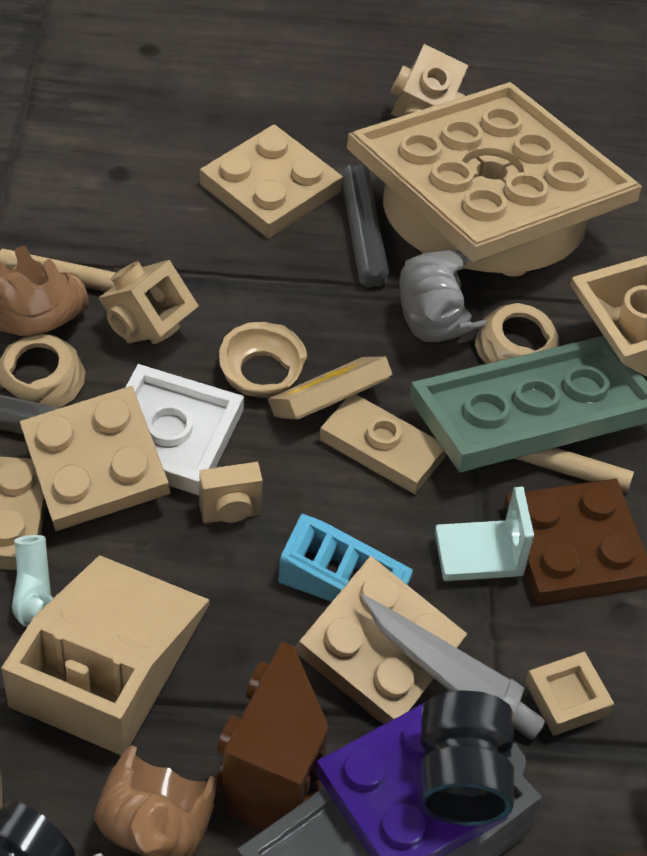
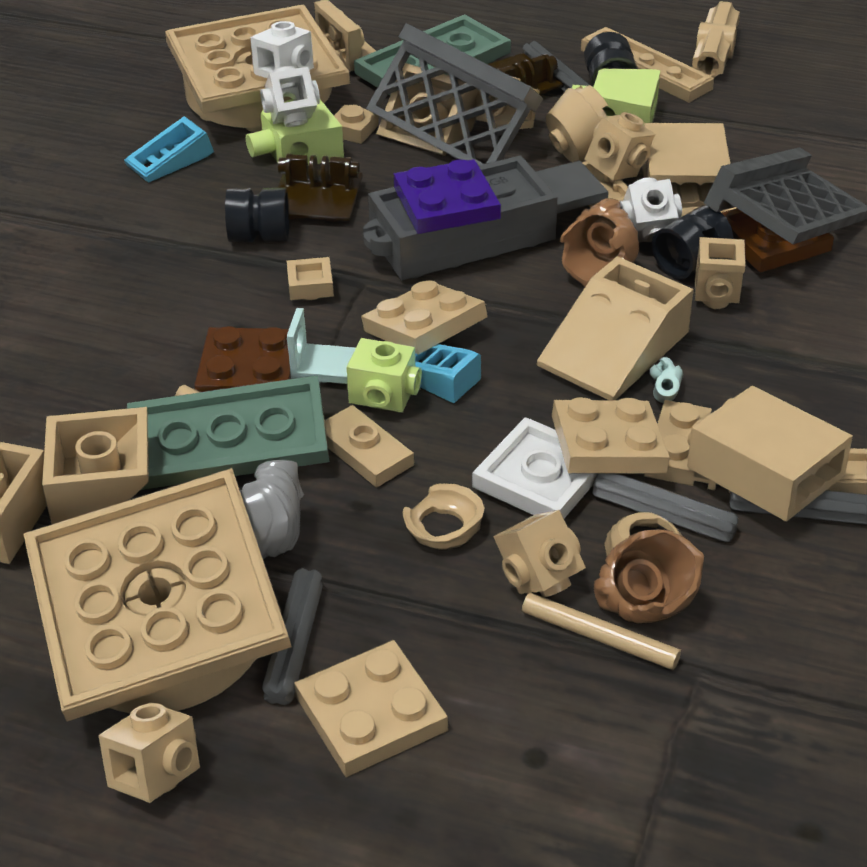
camera: 160 degrees left, 10 degrees down
tan plate [199,462,263,524] -> none
reddish brown slope [217,641,329,831] -> none
tan tile [268,356,393,420] -> none
light grey bar [360,593,545,740] -> none
black wheel [418,690,514,826] -> none
none -> yellowish green brick [346,338,422,413]

